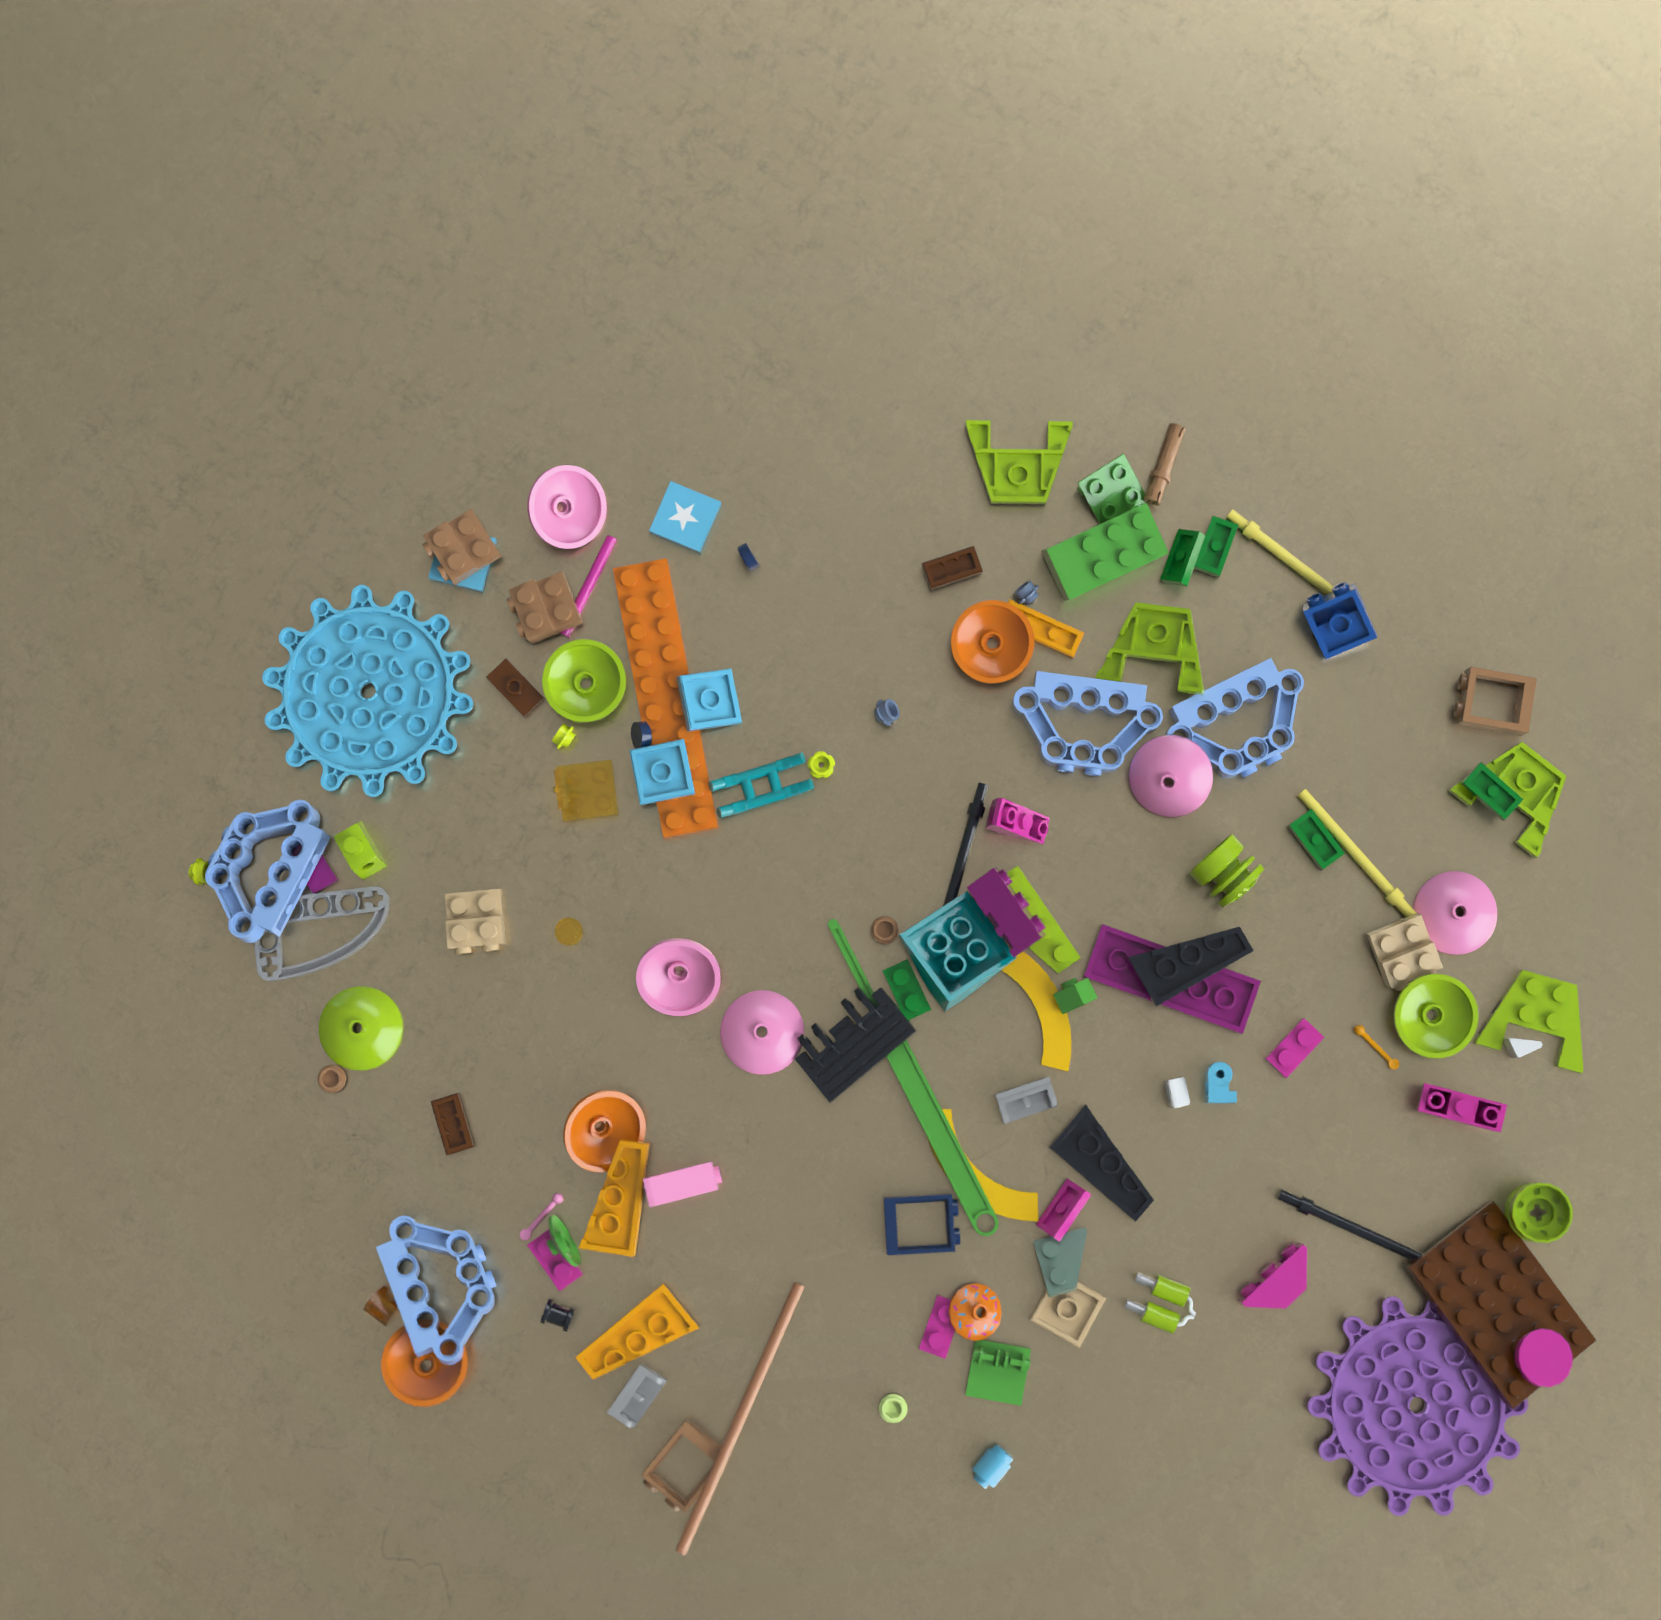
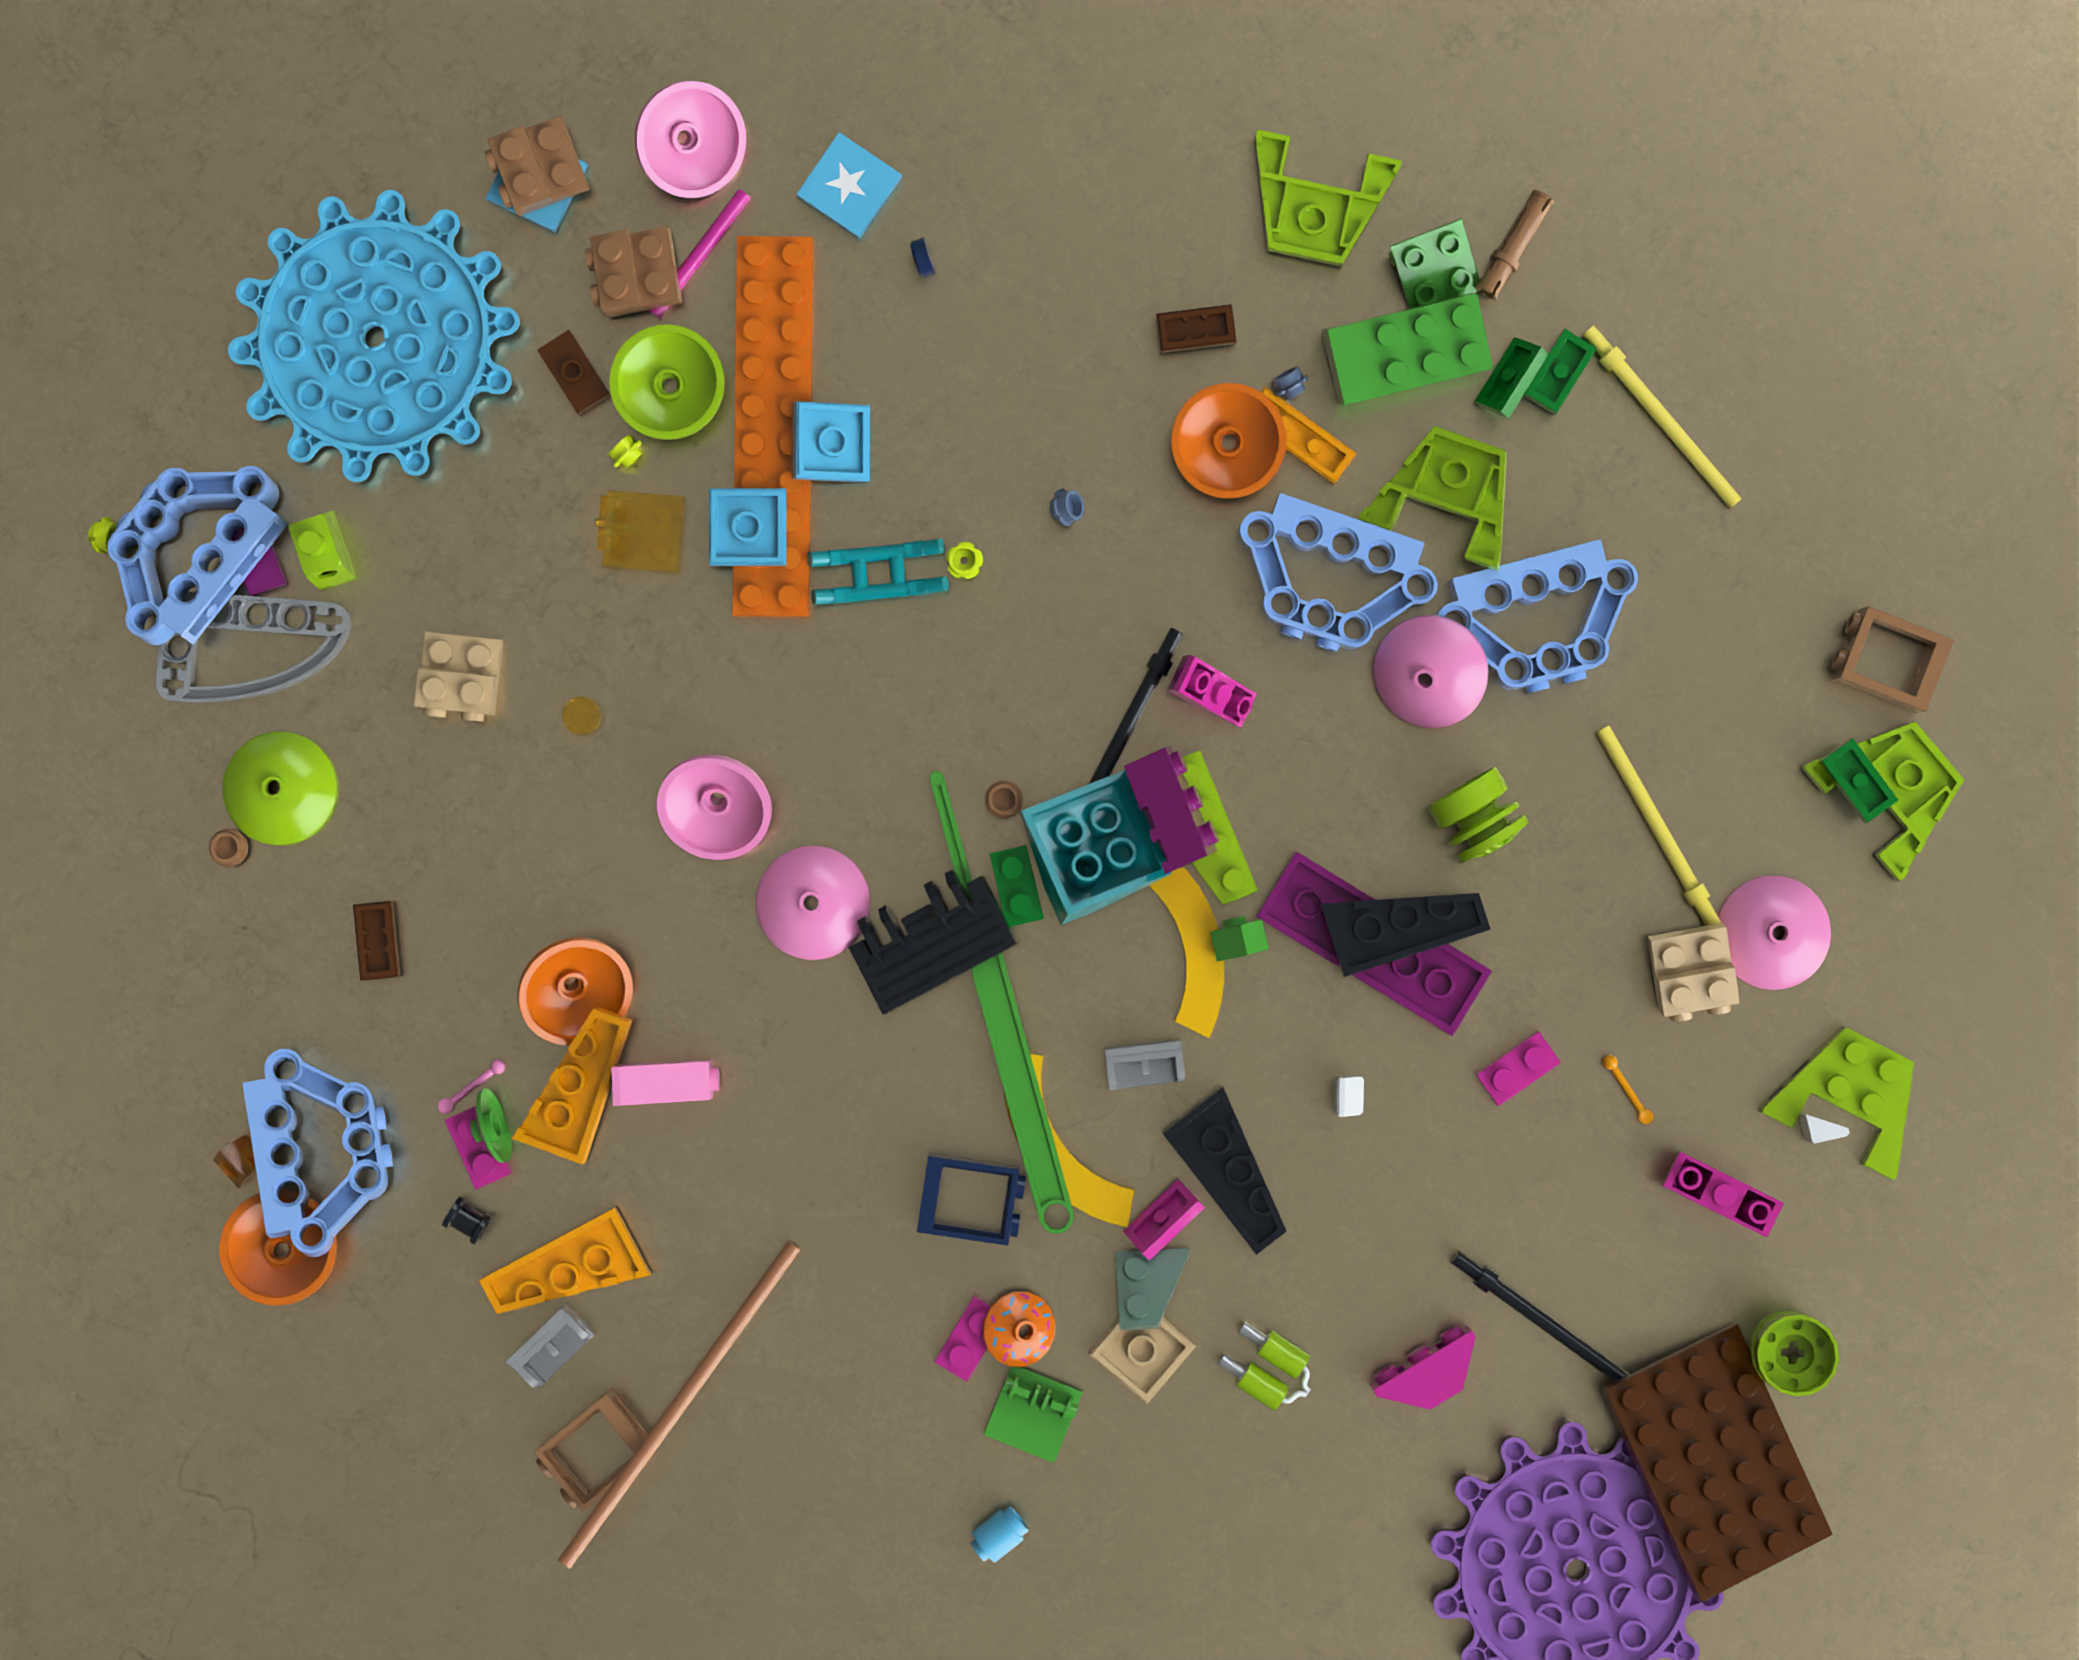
camera: 15 degrees right, 5 degrees up
dark blue tile [631,721,652,749] -> none
yellowish green plate [879,1394,907,1423] -> none
medium azure leg [1205,1062,1237,1103] -> none
green plate [1288,809,1345,871] -> none
blue plate [1303,582,1377,659] -> none
lime dish [1394,974,1478,1058] -> none
dark pink tile [1515,1329,1573,1387] -> none

